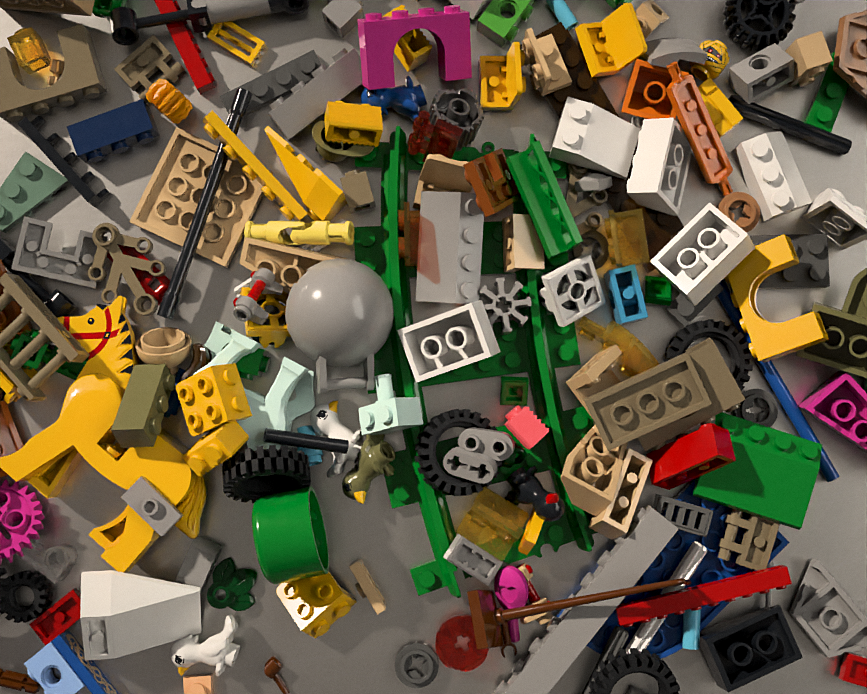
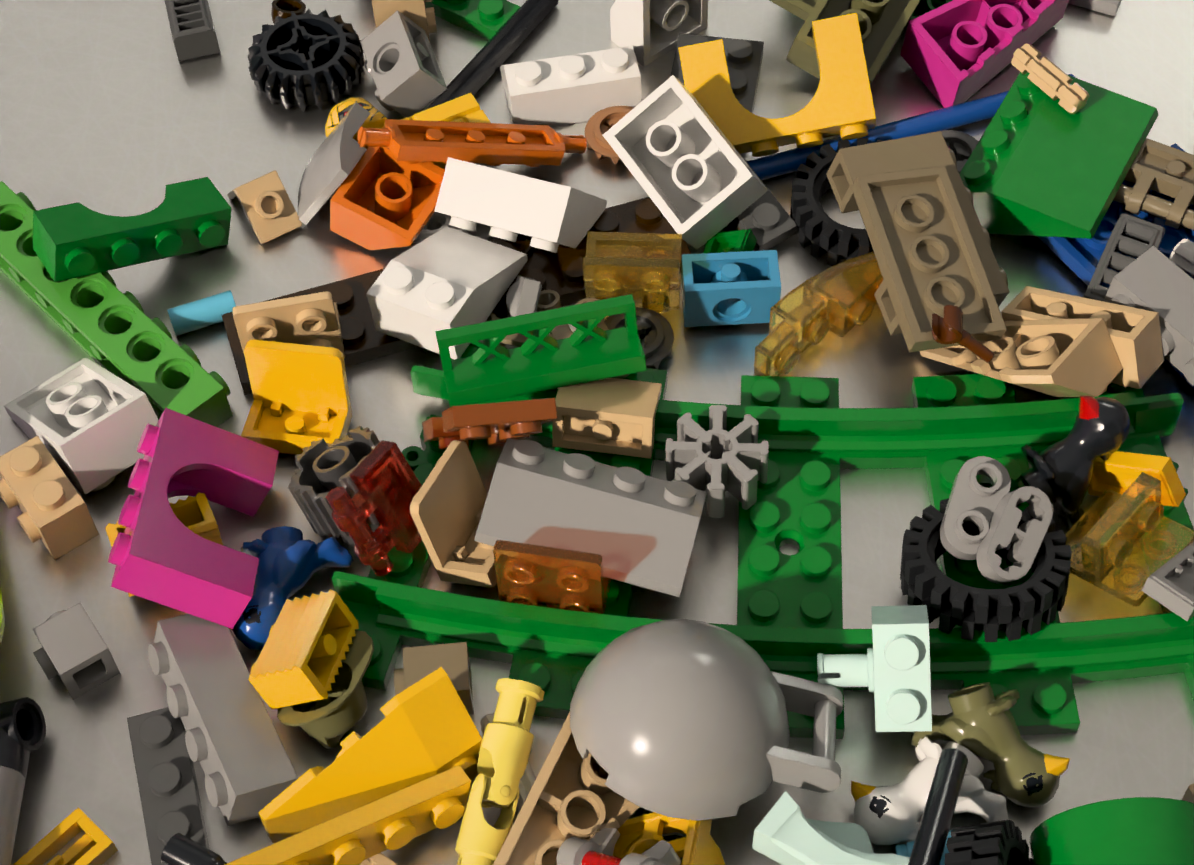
camera: 75 degrees left, 30 degrees down
white brick [397,300,501,383] -> none
green tile [500,376,529,406] -> none
coral brick [504,405,549,449] -> none
white piece [538,254,606,327] -> none
tan bracket [566,344,622,419] -> none
yellow bracket [575,3,647,77] -> none
red brick [646,423,736,490] -> none
none -> reddish brown hand [932,305,994,363]
none -> tan axle [1011,43,1089,114]

